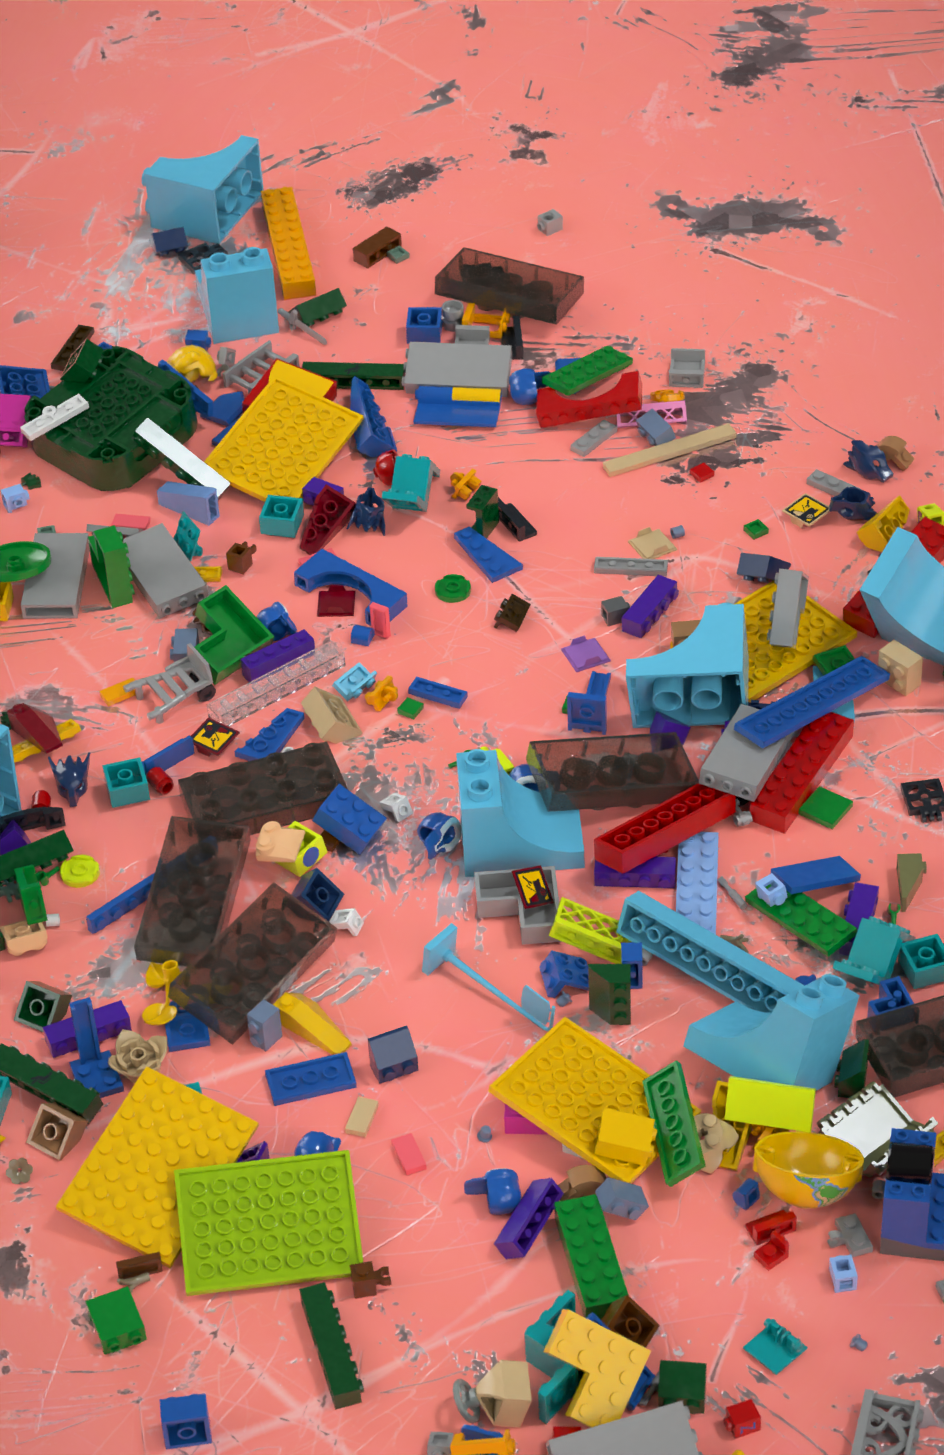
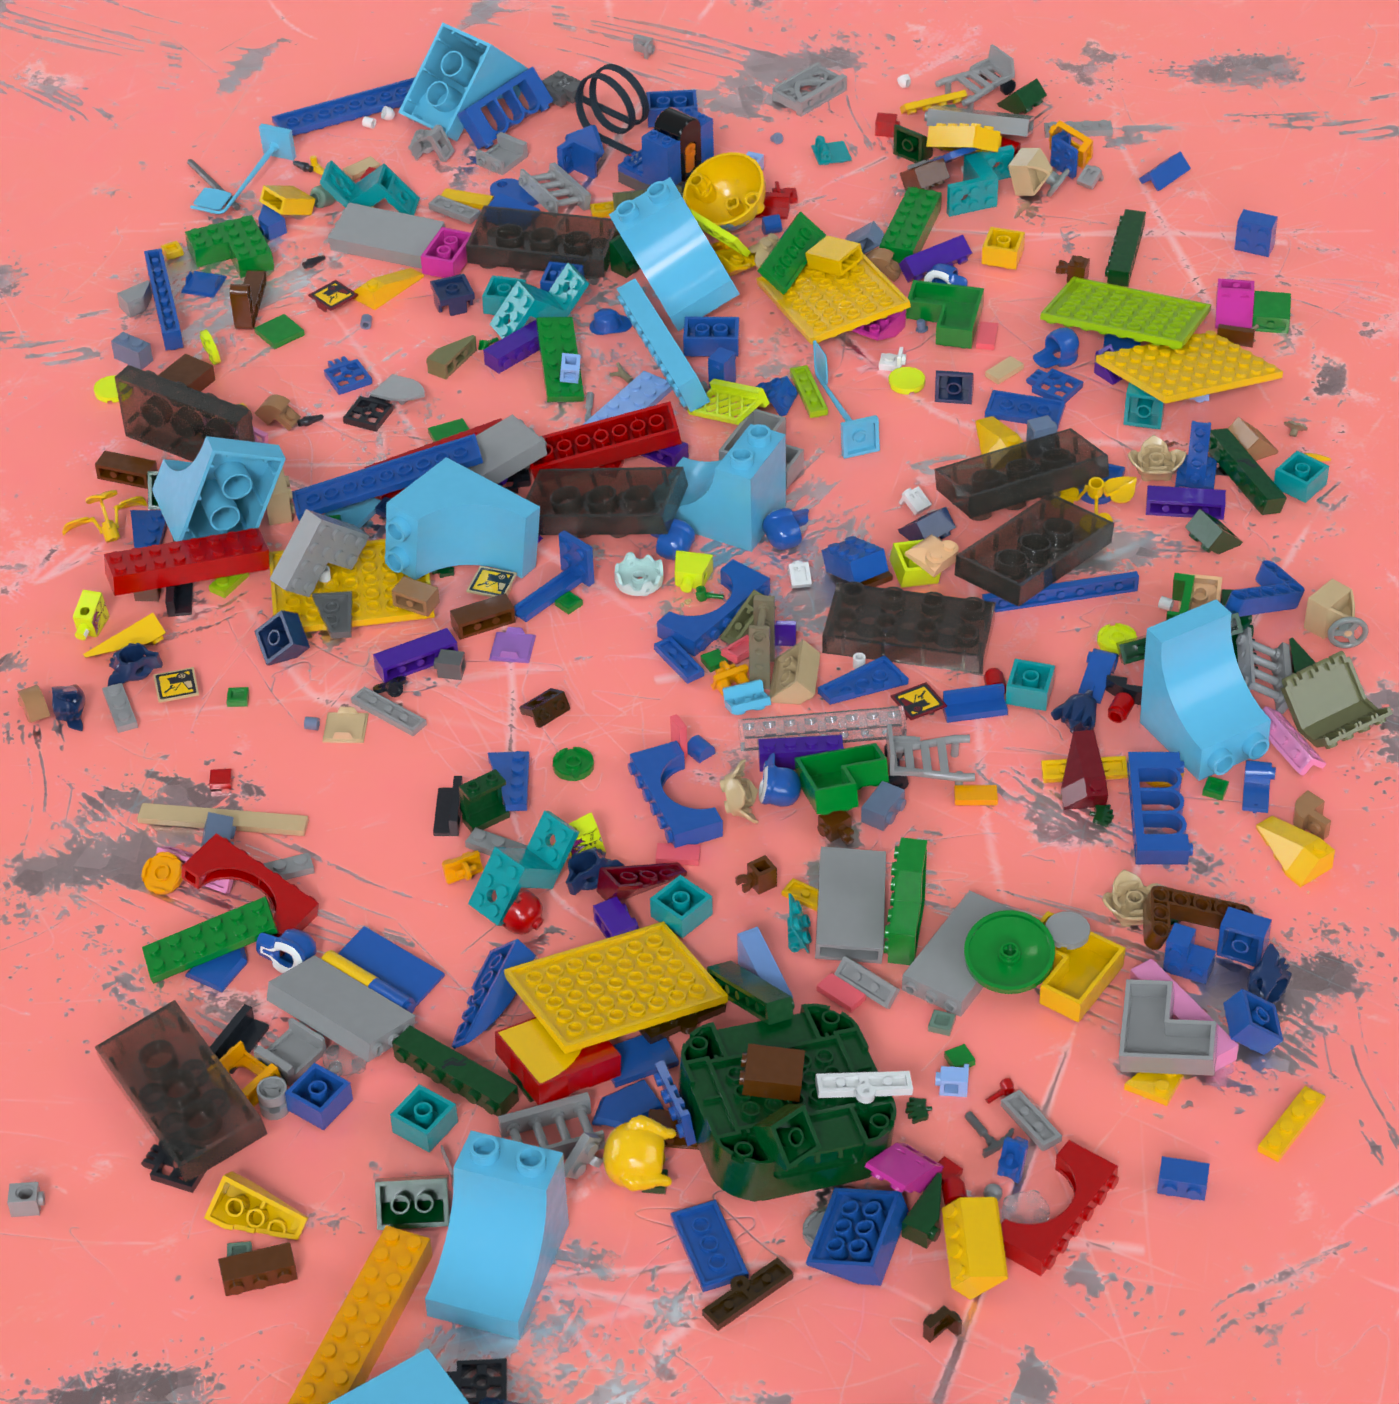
camera: 150 degrees left, 0 degrees up
blue brick [185,330,211,351] -> none
dark red piece [317,585,356,617] -> none
dark green slope [588,964,631,1025] -> none
light grey panel [669,348,705,388] -> none
blue tile [770,856,861,894] -> none
none -> yellow wedge [204,1171,308,1240]
none -> dark grey wing [312,591,353,639]
none -> light grey shield [370,374,425,405]
none -> black piece [373,676,407,697]
none -> teal brick [390,1084,458,1153]
none -> reddish brown brick [450,593,516,640]
none -> light grey plate [465,827,528,856]
none -> neon yellow torso [552,812,606,857]
none -> light aqua plate [614,552,664,596]
none -> blue arch [657,559,771,657]
none -> blue brick [683,317,739,357]
none -> olive slope [719,590,776,645]
none -> tan brick [720,759,759,824]
none -> coral tile [721,635,749,664]
none -> reddish brown brick [739,1043,805,1102]
none -> dark tan fence [749,595,775,690]
none -> dark purple slope [775,621,797,646]
none -> lime plate [790,365,828,418]
none -> white bracket [879,347,906,371]
none -> neon yellow tile [888,367,925,395]
none -> green piece [906,280,984,349]
none -> green tile [944,1044,976,1068]
none -> yellow brick [982,227,1025,269]
none -> blue piece [1026,368,1083,403]
none -> blue door [1078,648,1119,704]
none -> dark pink slope [1215,278,1255,329]

